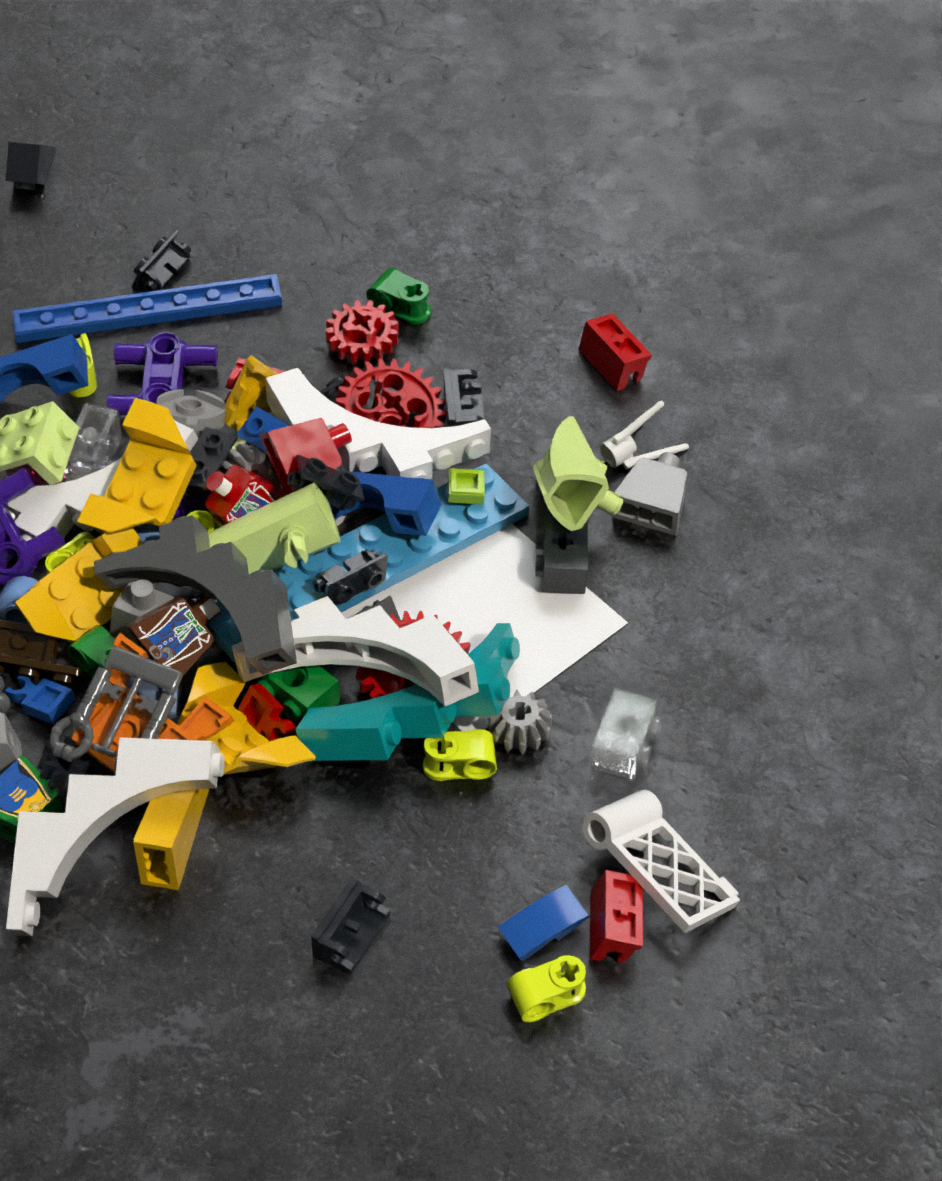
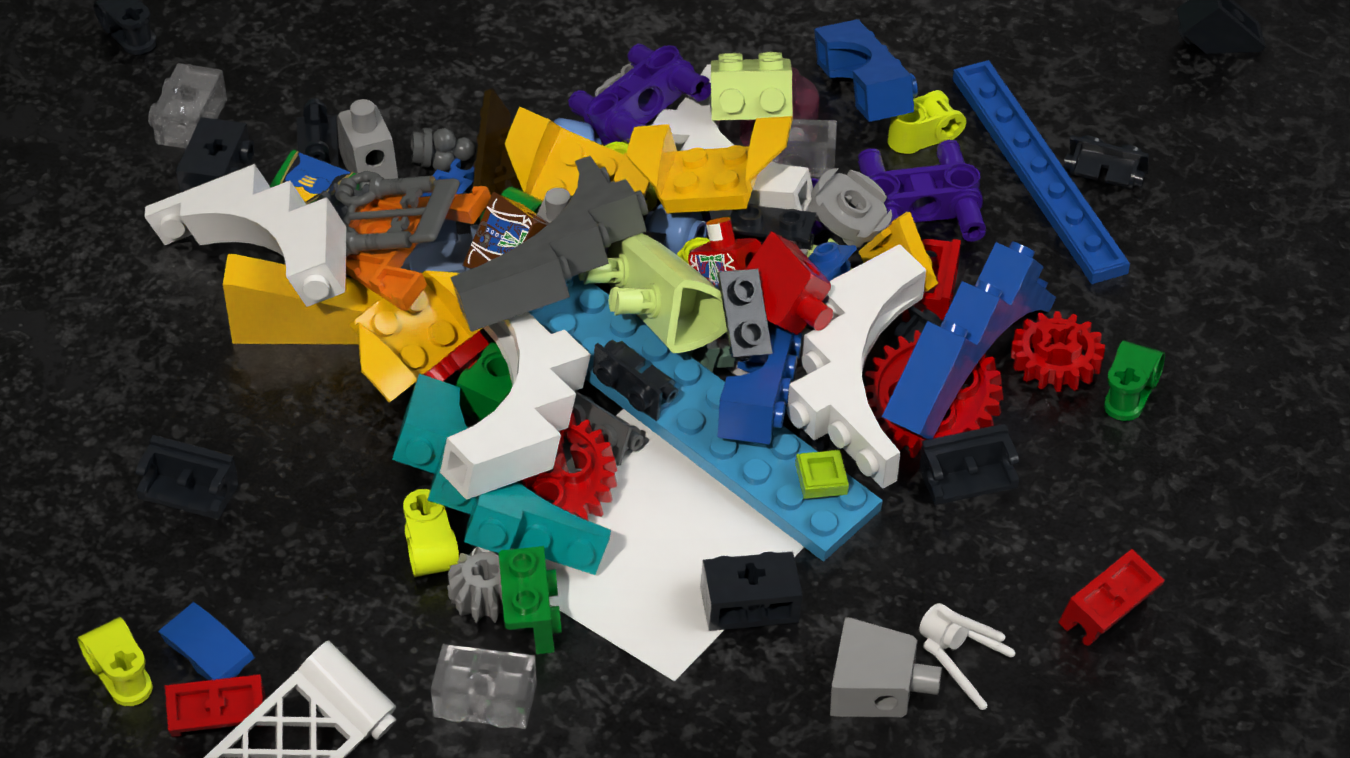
camera: 80 degrees right, 5 degrees down
yellowish green piece [533,416,623,531] -> none
none -> green bracket [499,546,562,654]
none -> blue arch [882,241,1056,439]

